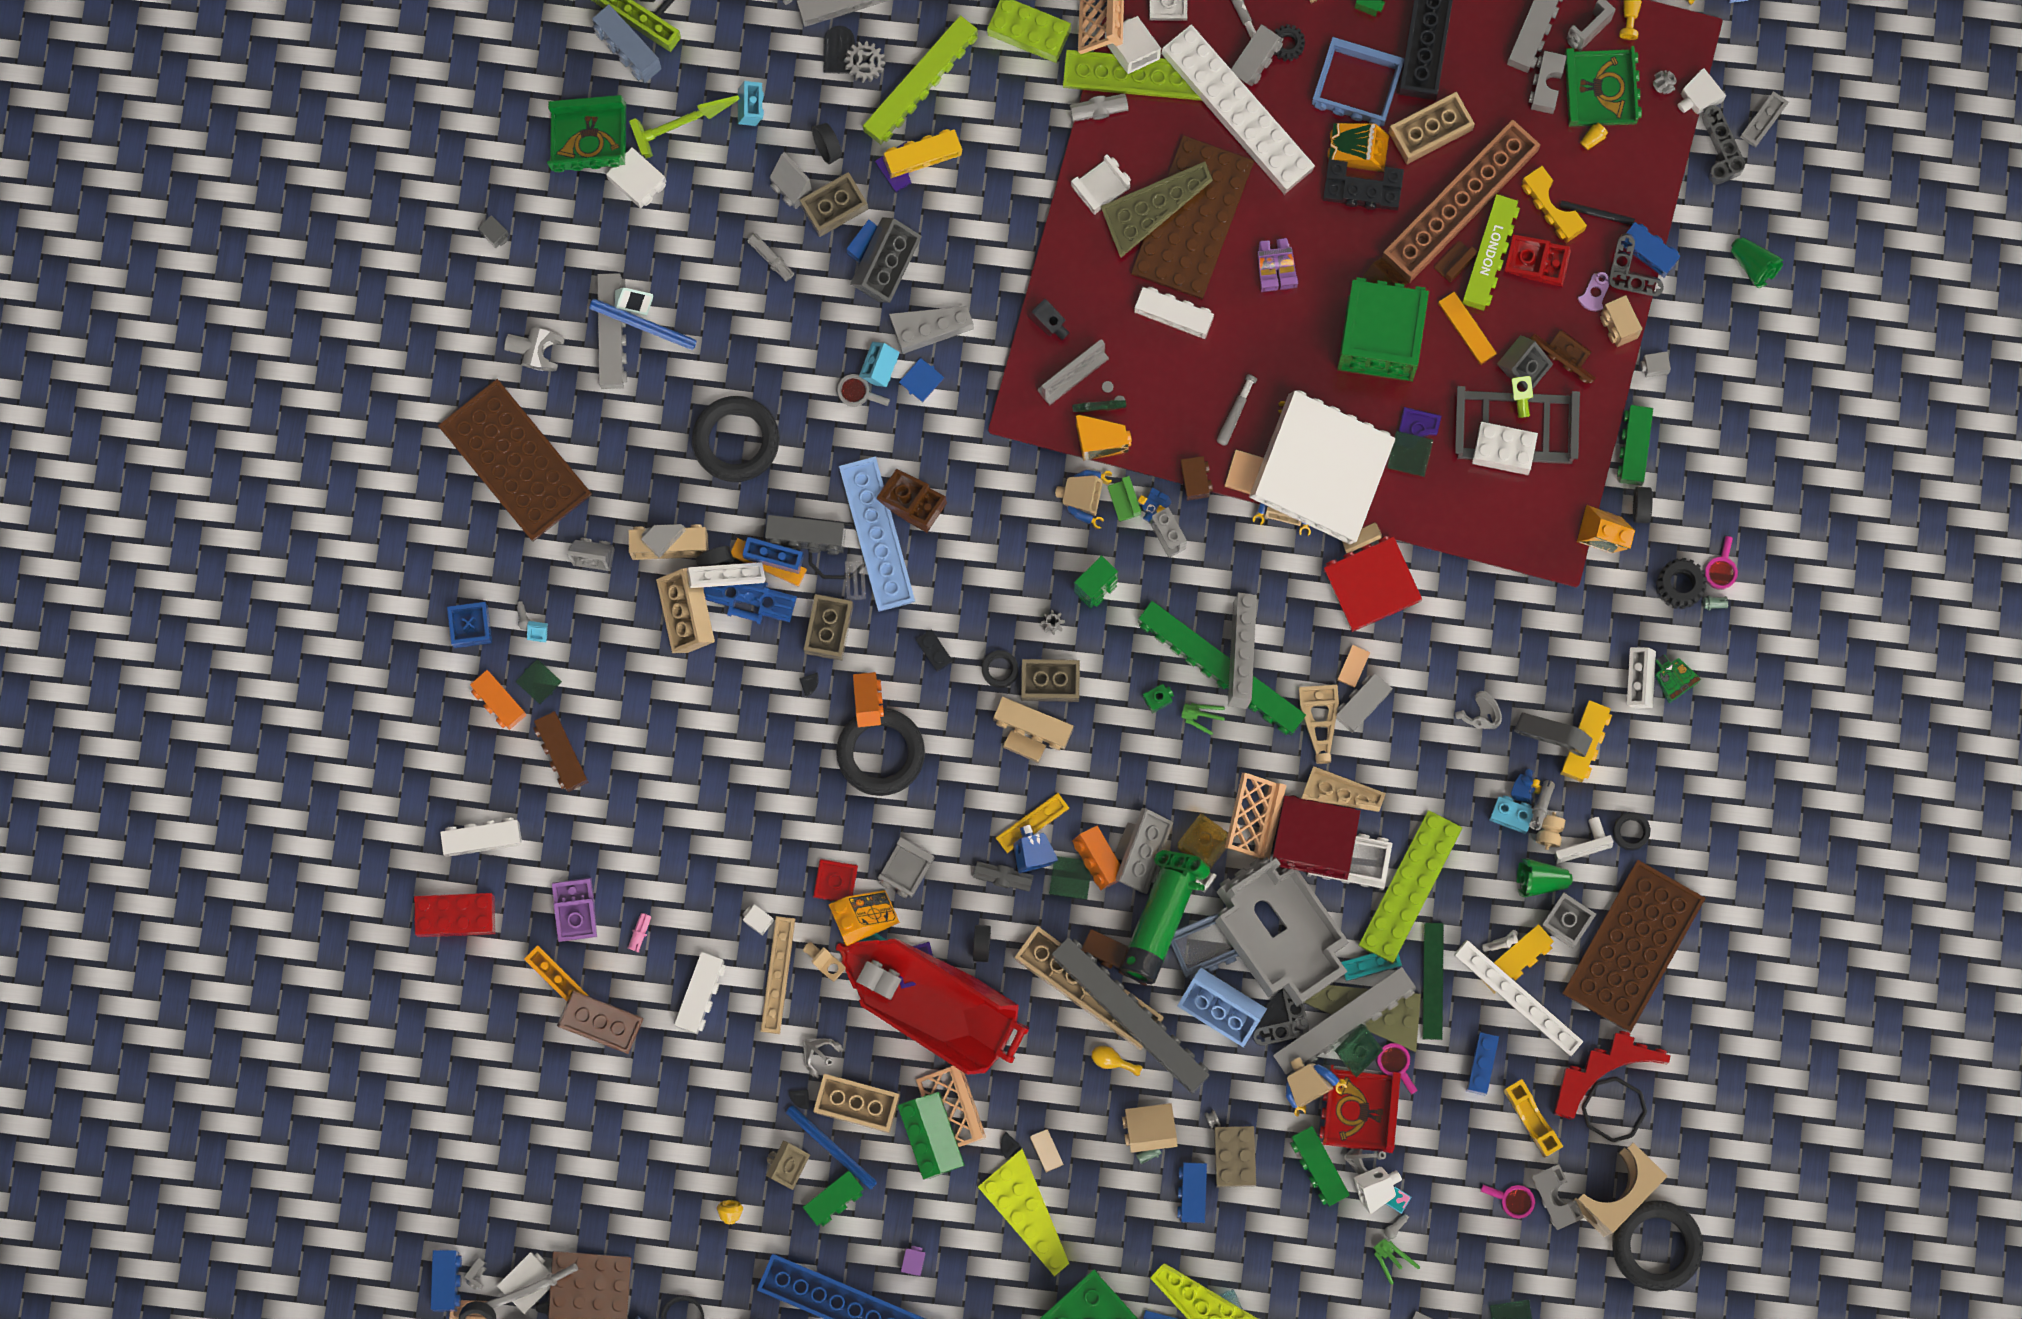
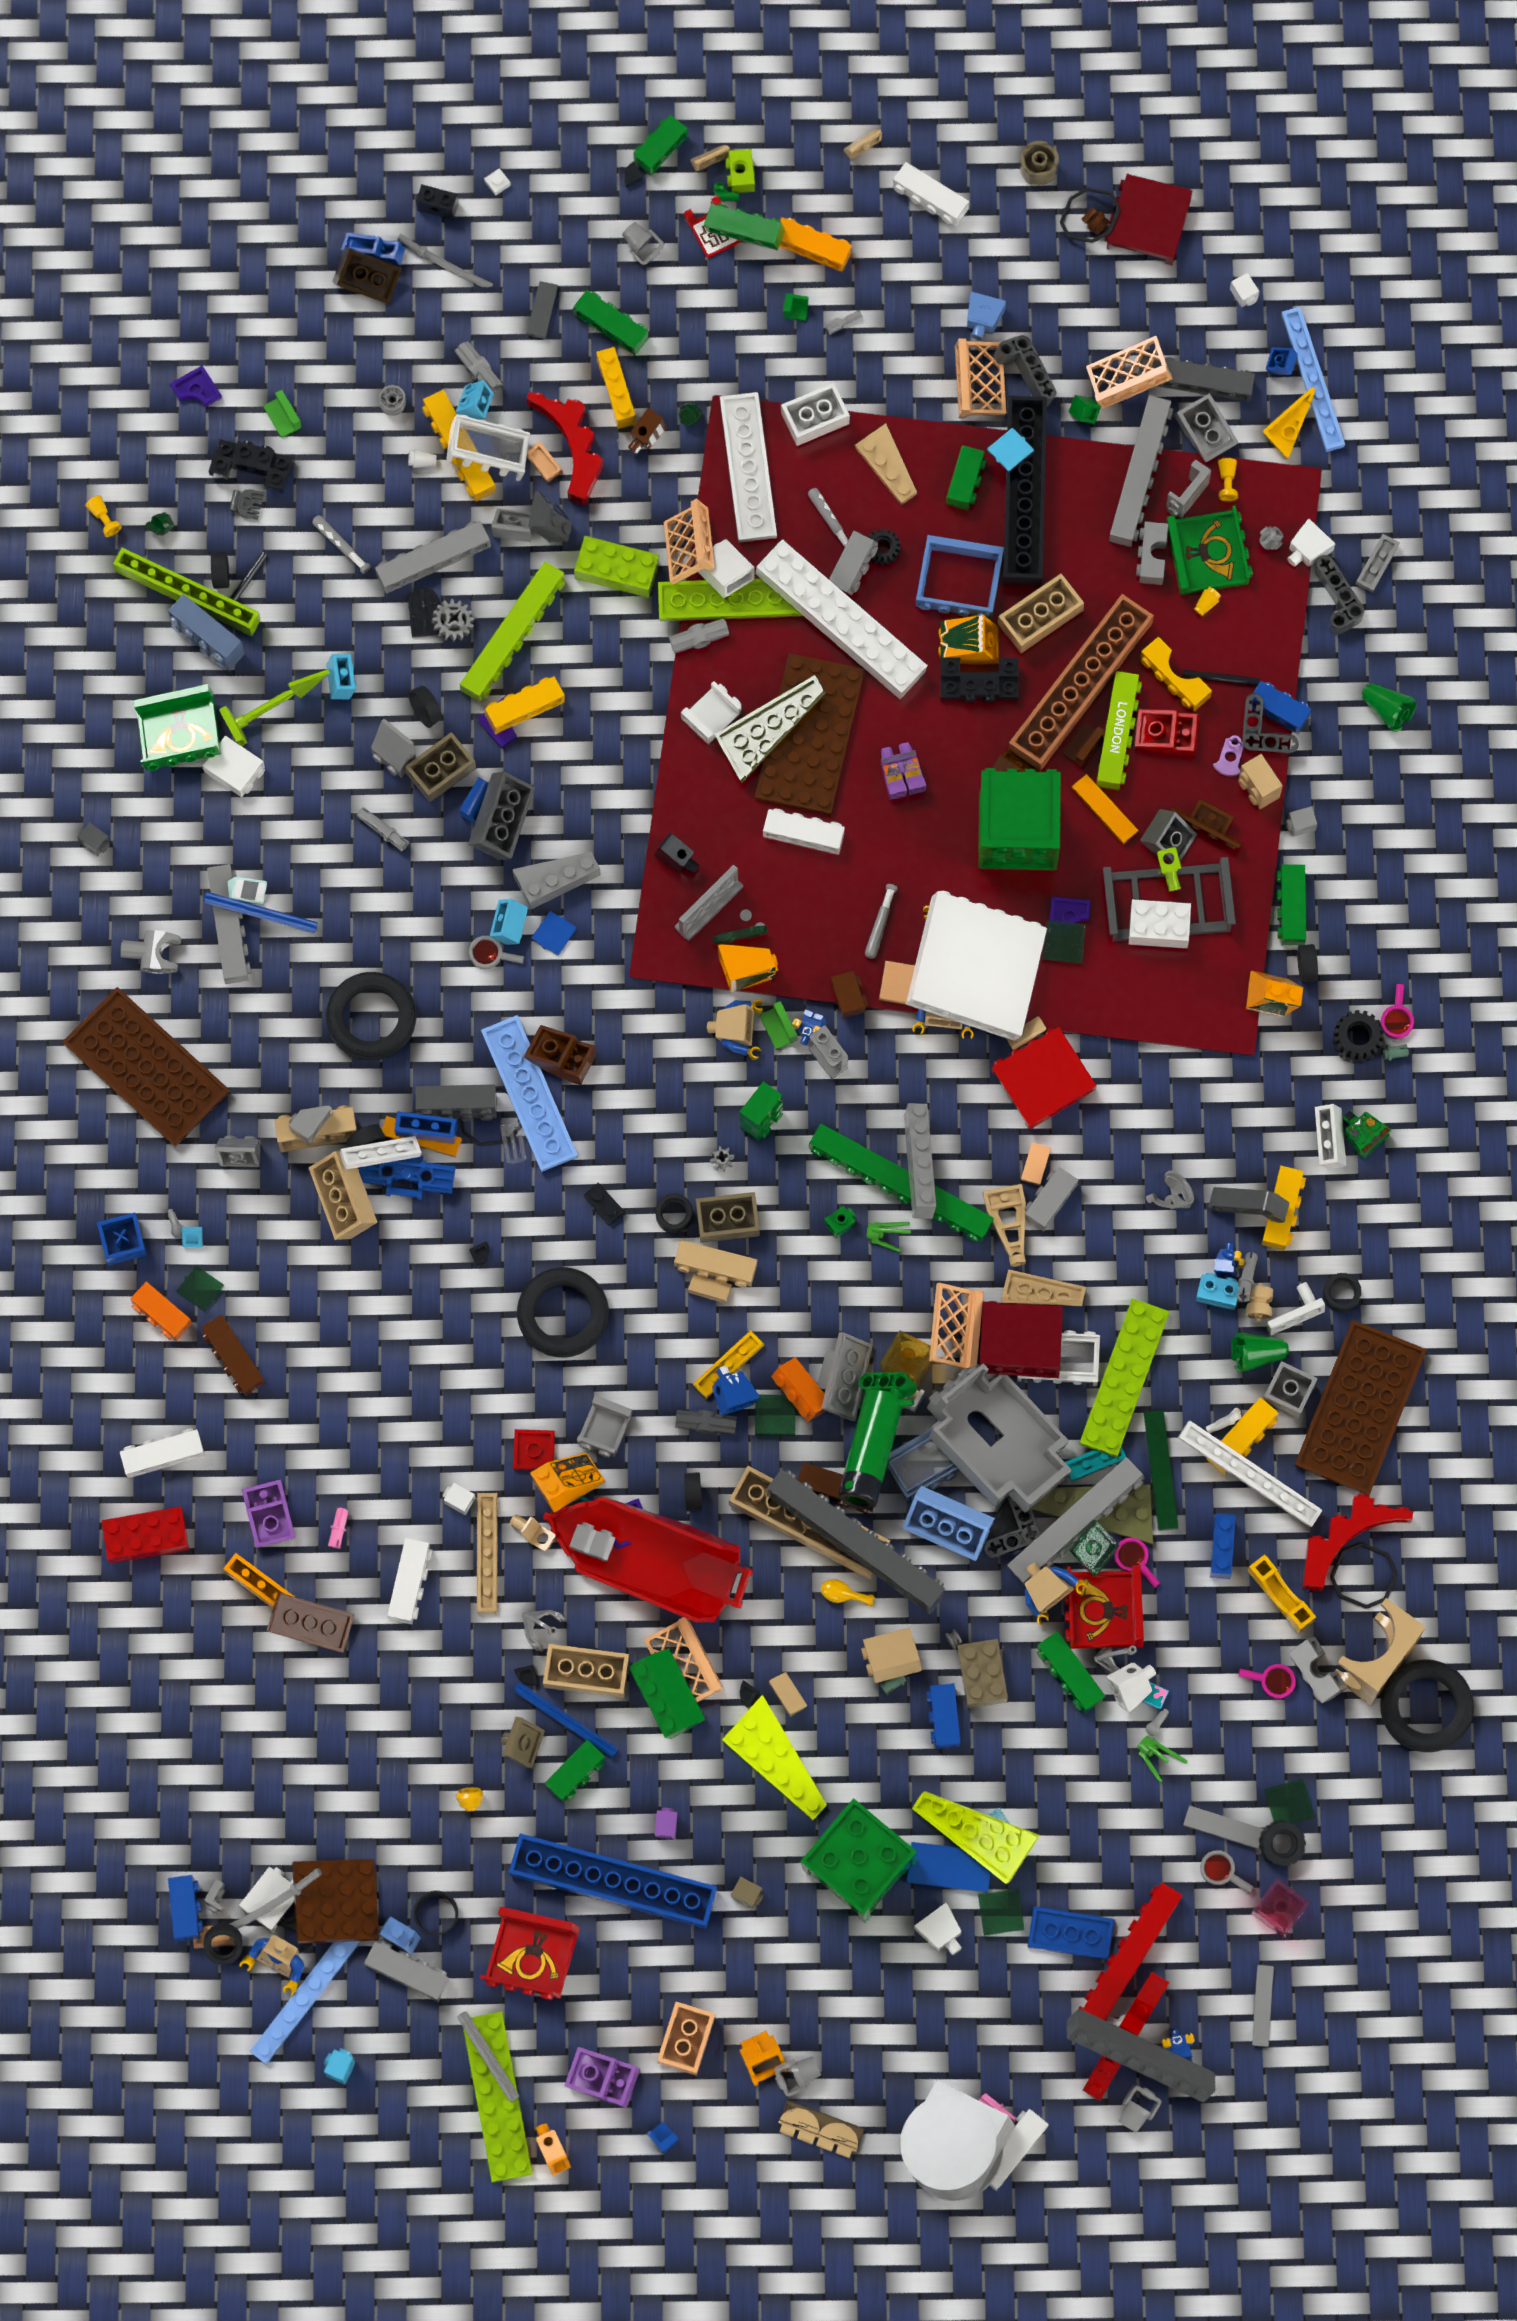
camera: 10 degrees left, 5 degrees down
dark tan brick [804,594,854,661] -> none
orange brick [853,672,884,727] -> none

